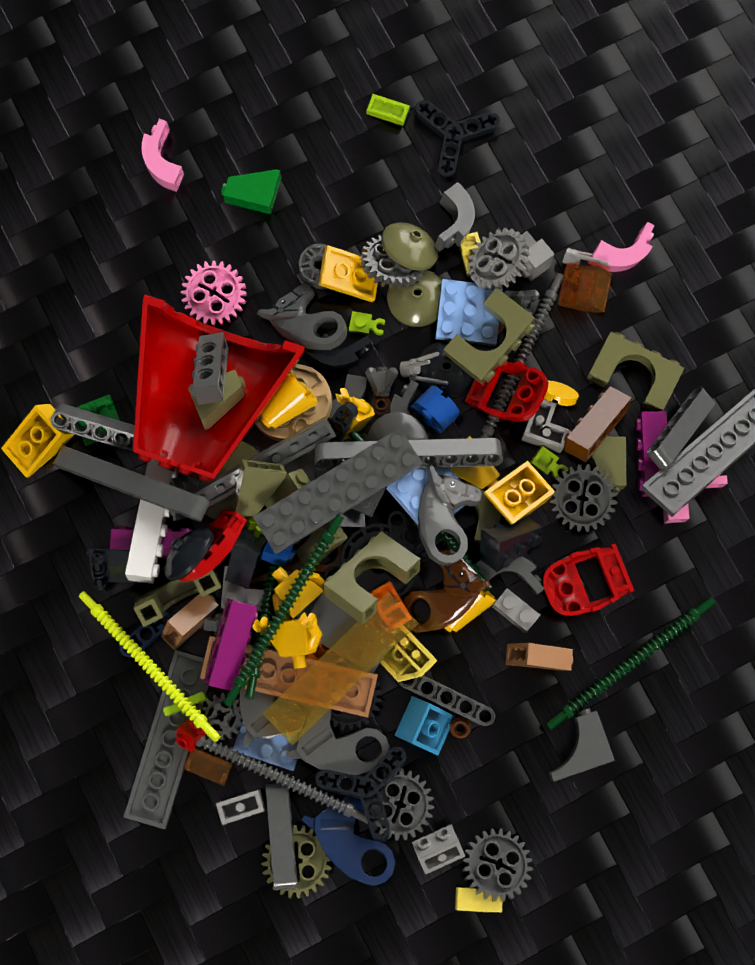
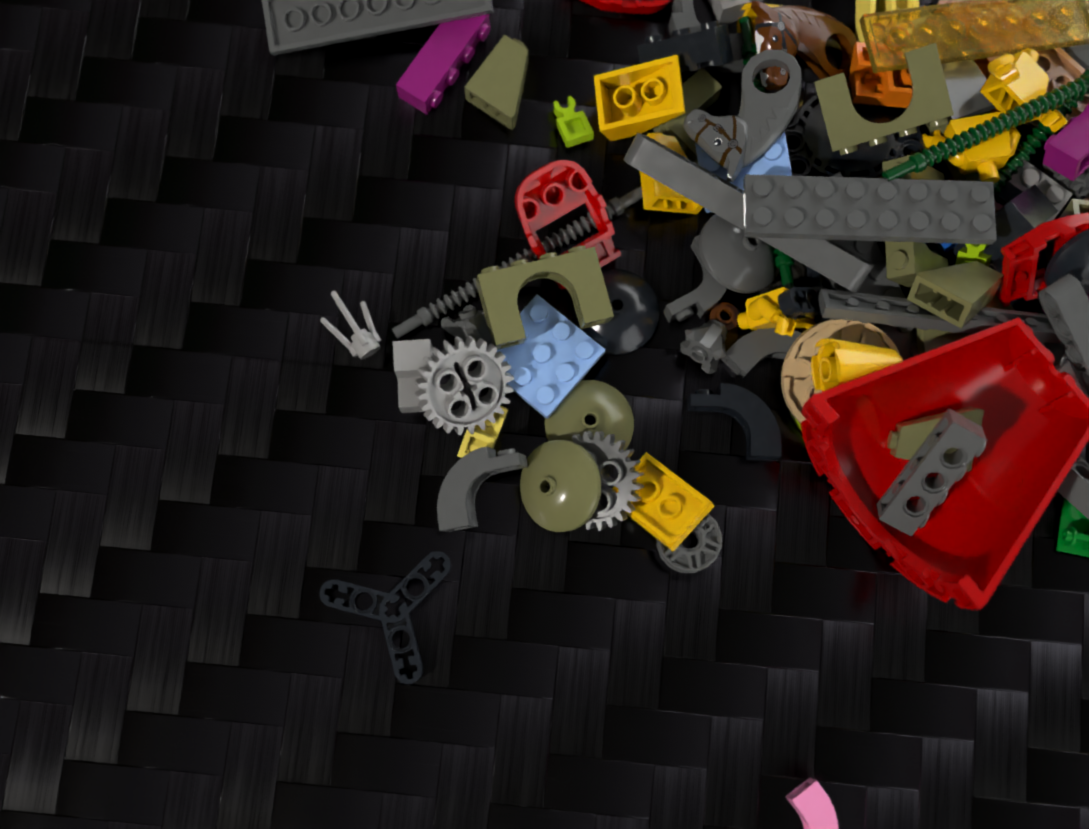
camera: 150 degrees left, 0 degrees up
bright pink gear [181,260,247,327] -> none
green slope [221,170,281,214] -> none
dark grey animal [257,284,348,350] -> none
lime plate [349,311,385,336] -> none
lime plate [366,94,410,126] -> none
light grey plant [400,352,448,385] -> none
blue brick [411,385,460,434] -> none
light grey brick [521,400,570,454] -> none
yellow tile [544,380,579,406] -> none
dark grey gear [550,464,618,532] -> none
clear orange slope [558,266,612,312] -> none
brick [564,386,631,462] -> none
olive arch [586,332,684,412] -> none
bright pink arch [588,222,654,272] -> none
dark grey beam [646,387,715,469] -> none

